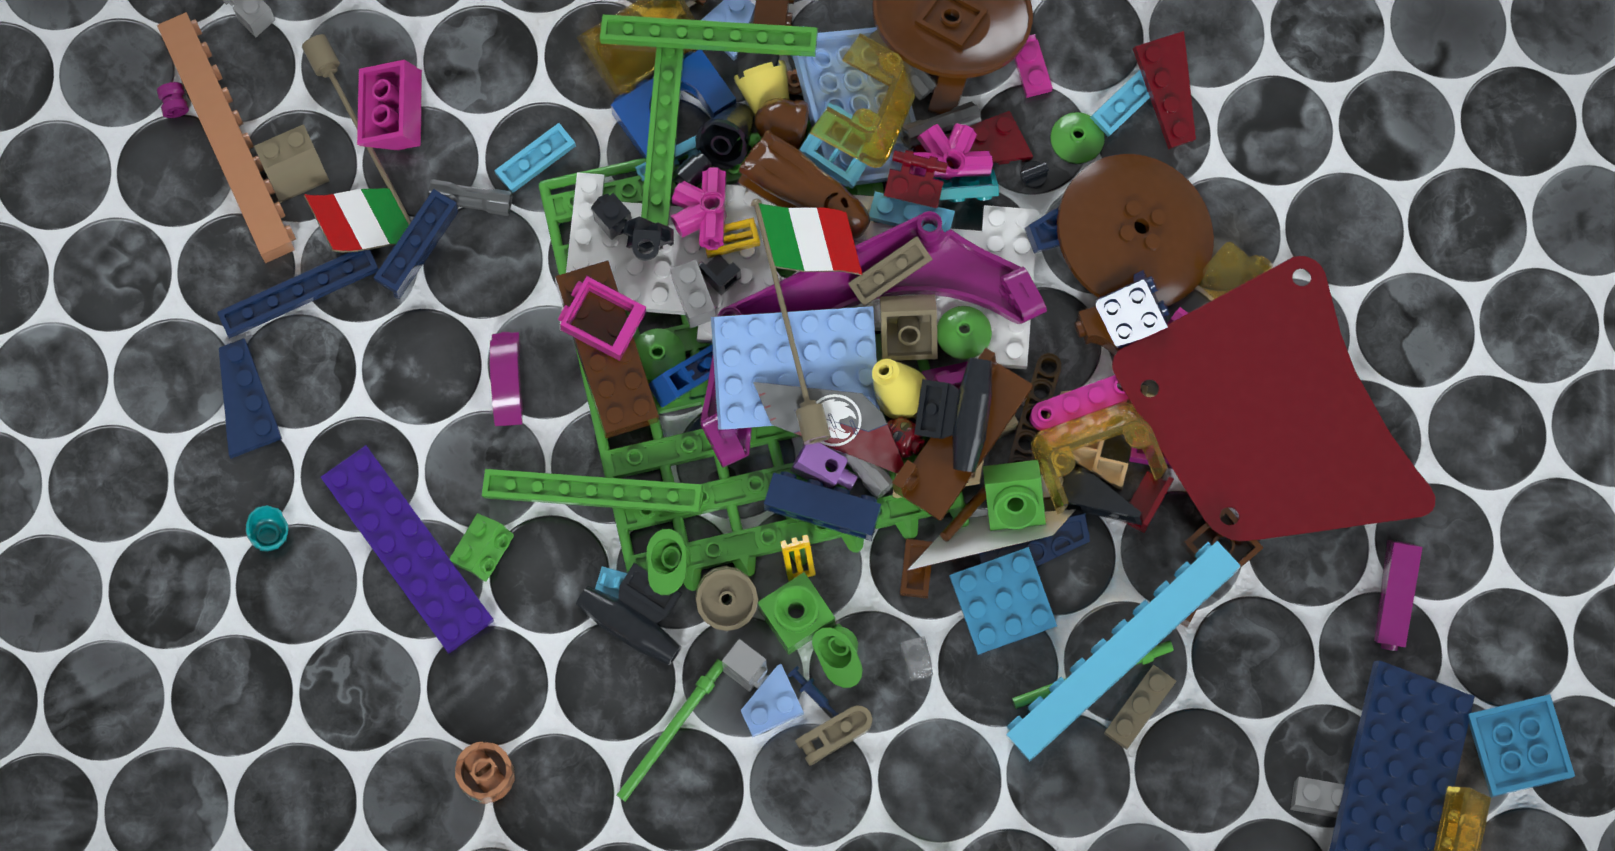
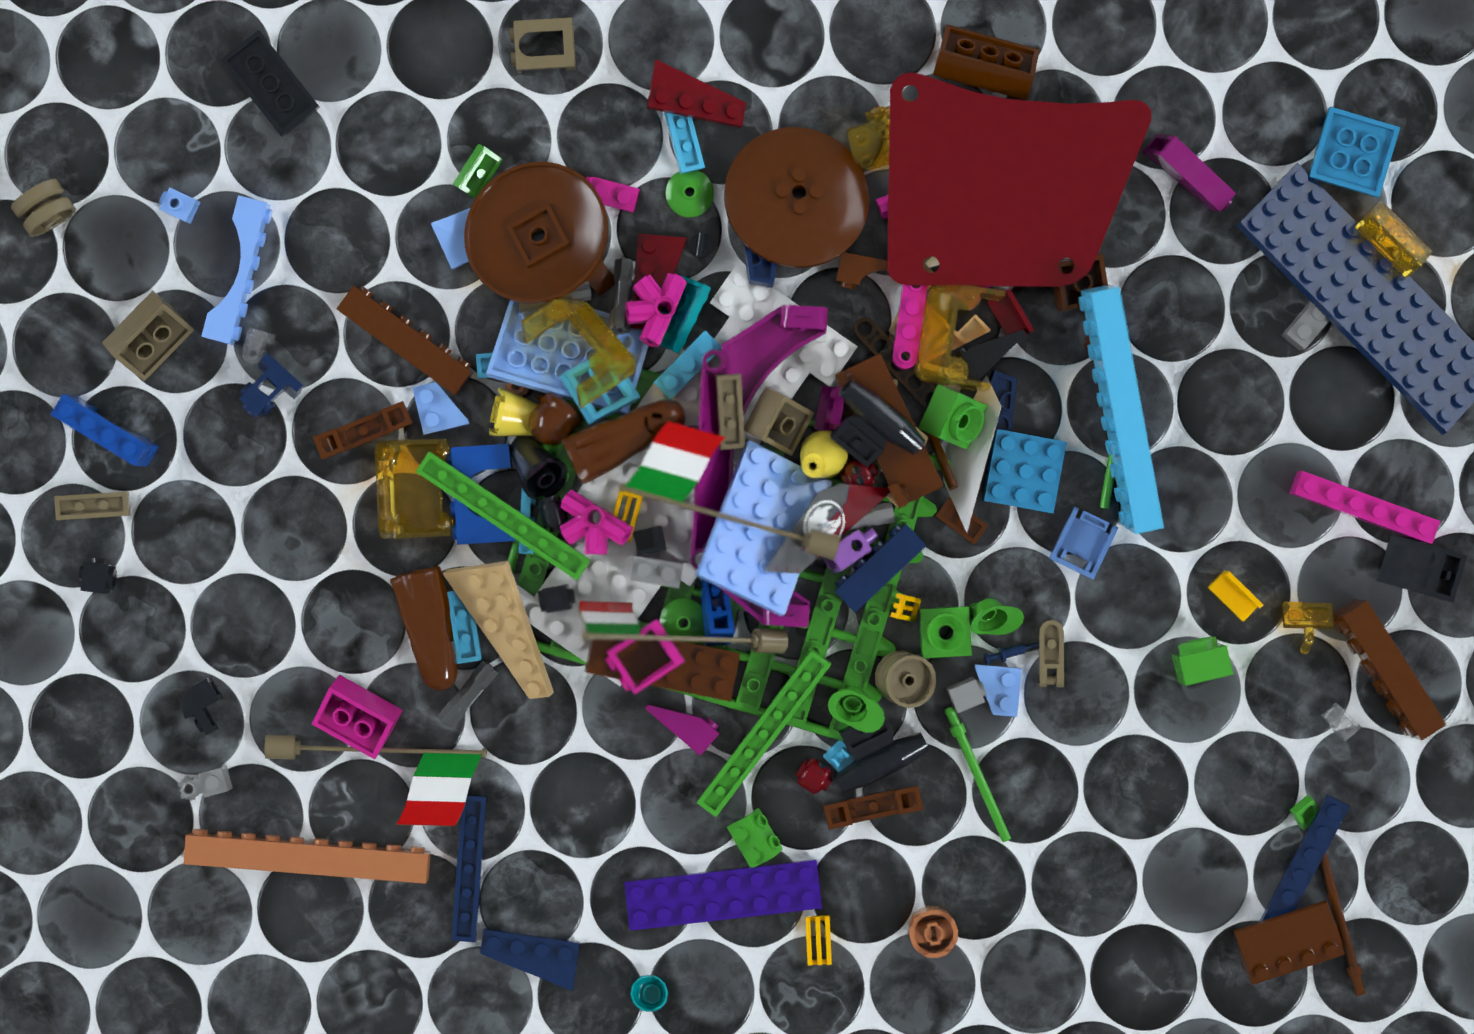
camera: 60 degrees left, 15 degrees up
magenta wheel [157,82,189,118] -> none
dark tan slope [254,124,329,203] -> none
dark blue panel [374,189,458,299] -> none
magenta arch [490,332,523,426] -> none
bright green plate [600,14,818,57] -> none
black piece [623,216,674,261] -> none
dark red plate [884,150,948,208] -> none
clear leg [899,636,933,682] -> none
bright green dish [937,306,992,360] -> none
bracket [1096,270,1170,348] -> none
dark tan plate [1104,665,1176,750] -> none
none -> reddish brown piece [390,566,458,691]
none -> tan wing [442,561,554,699]
none -> flag [578,601,788,653]
none -> magenta slope [645,703,719,756]
none -> dark red head [795,758,833,794]
none -> yellow tile [805,915,832,966]
none -> reddish brown slope [823,785,924,830]
none -> reddish brown slope [933,24,1040,100]
none -> medium blue container [1049,506,1118,580]

